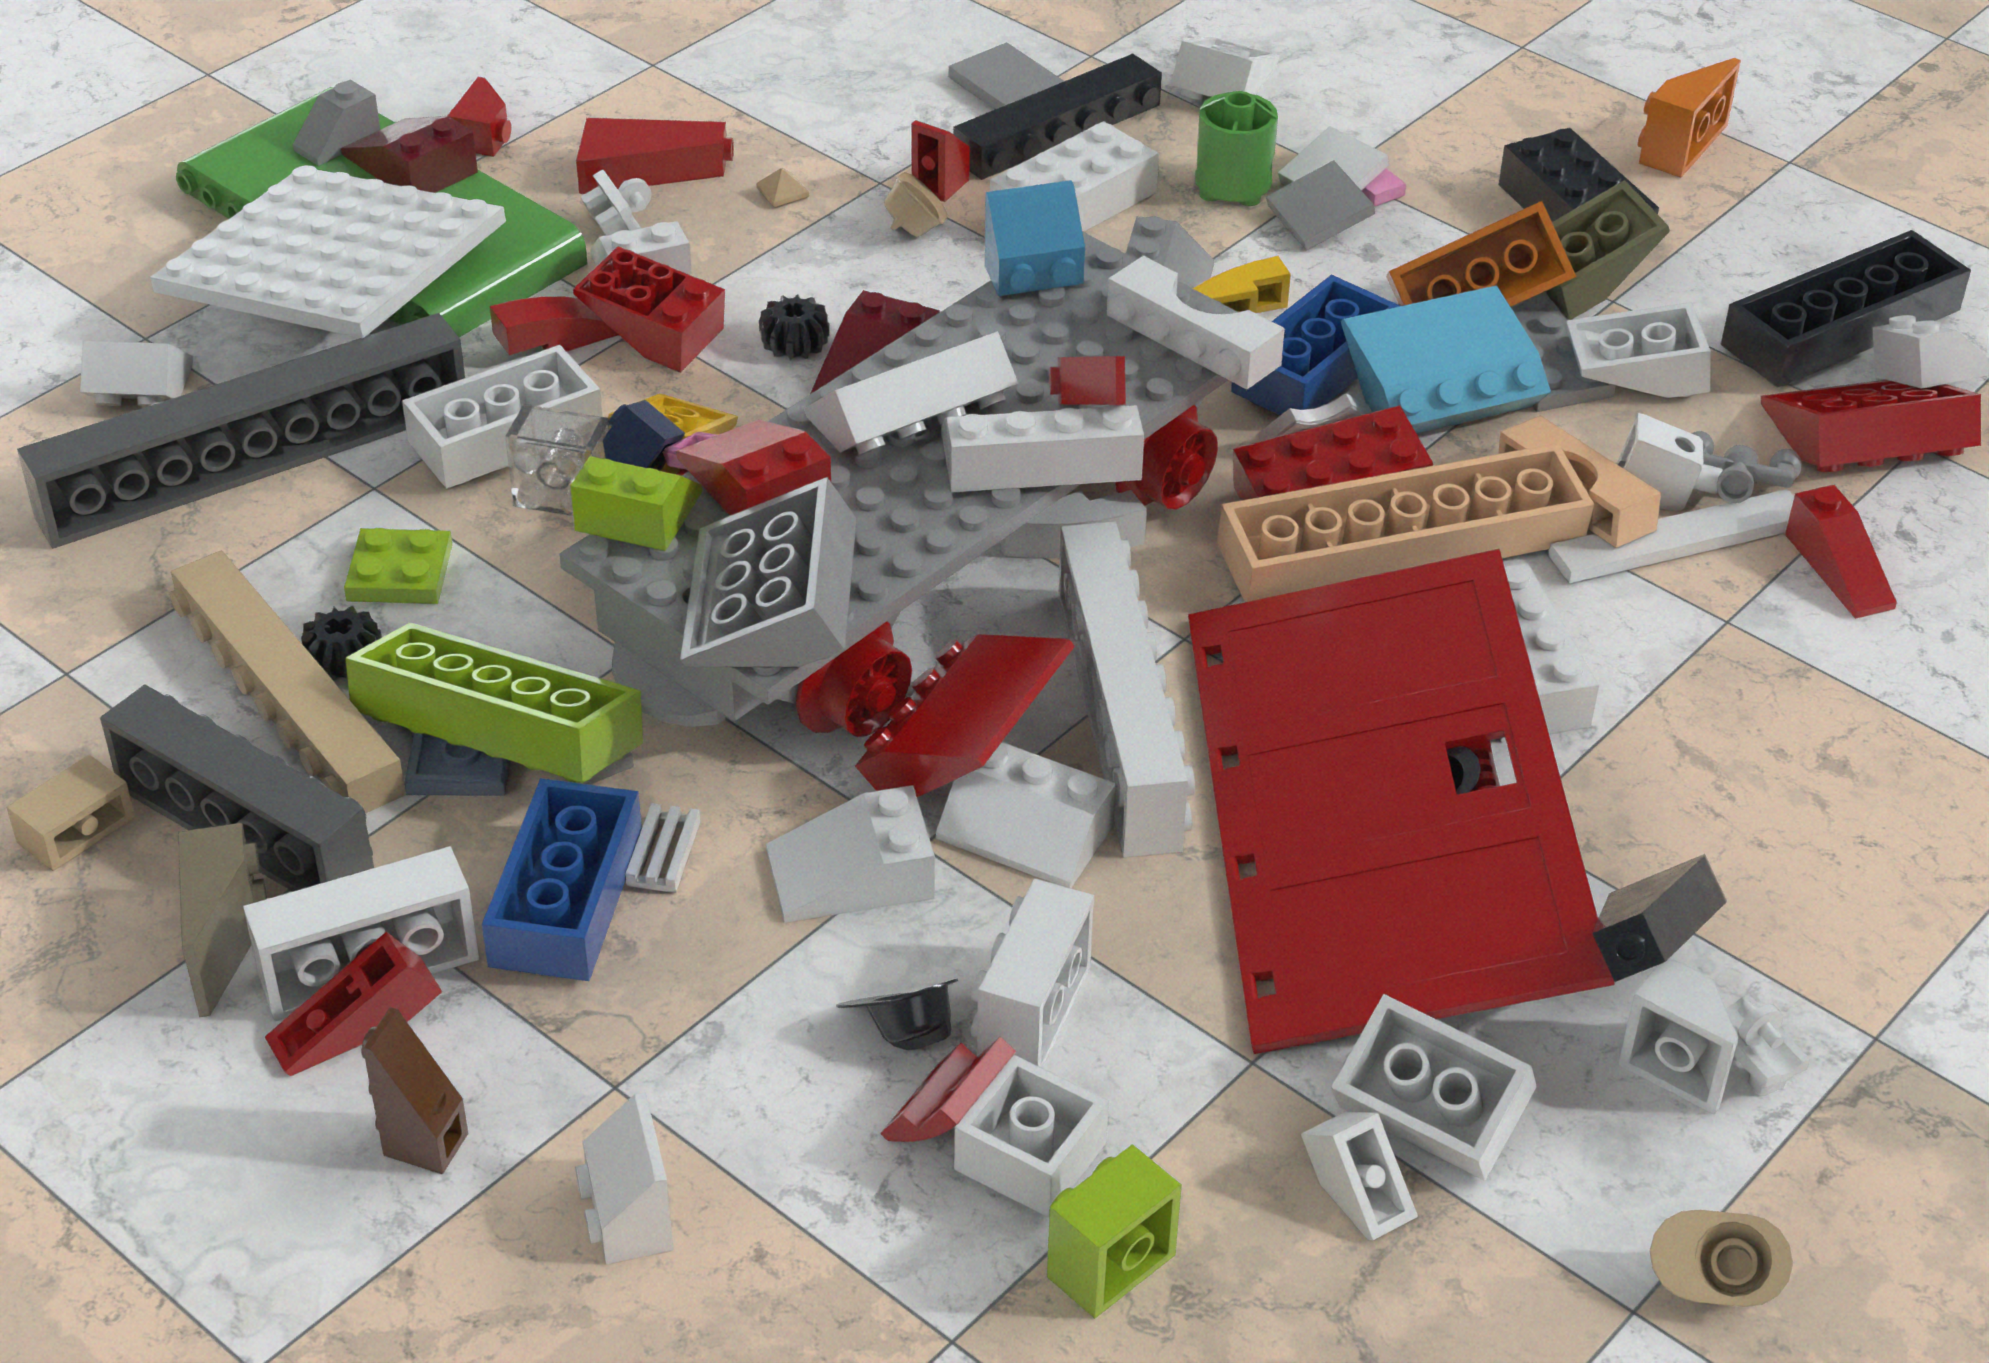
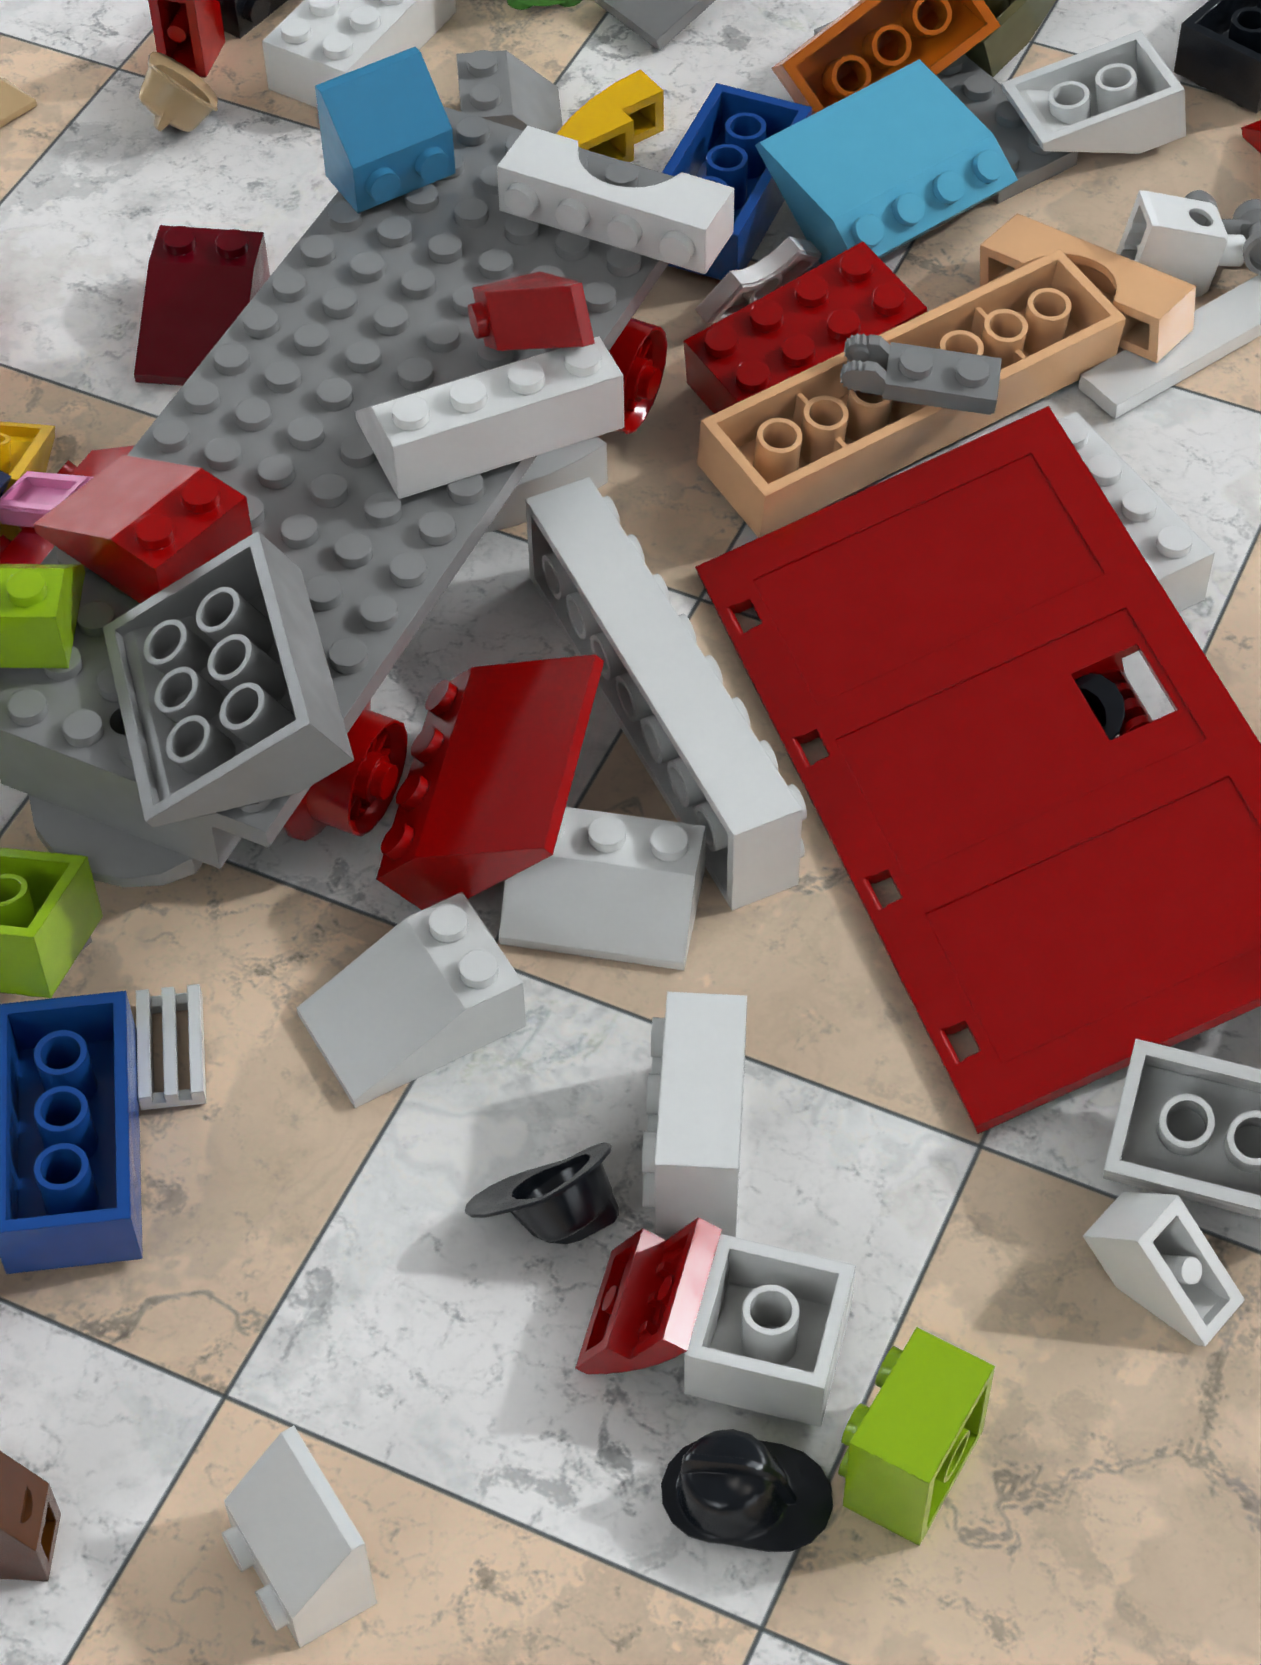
camera: 15 degrees left, 10 degrees up
black gear [759,294,830,361] -> none
white slope [803,331,1018,455] -> none
none -> black piece [661,1429,833,1552]
none -> light grey hinge [840,333,1002,415]

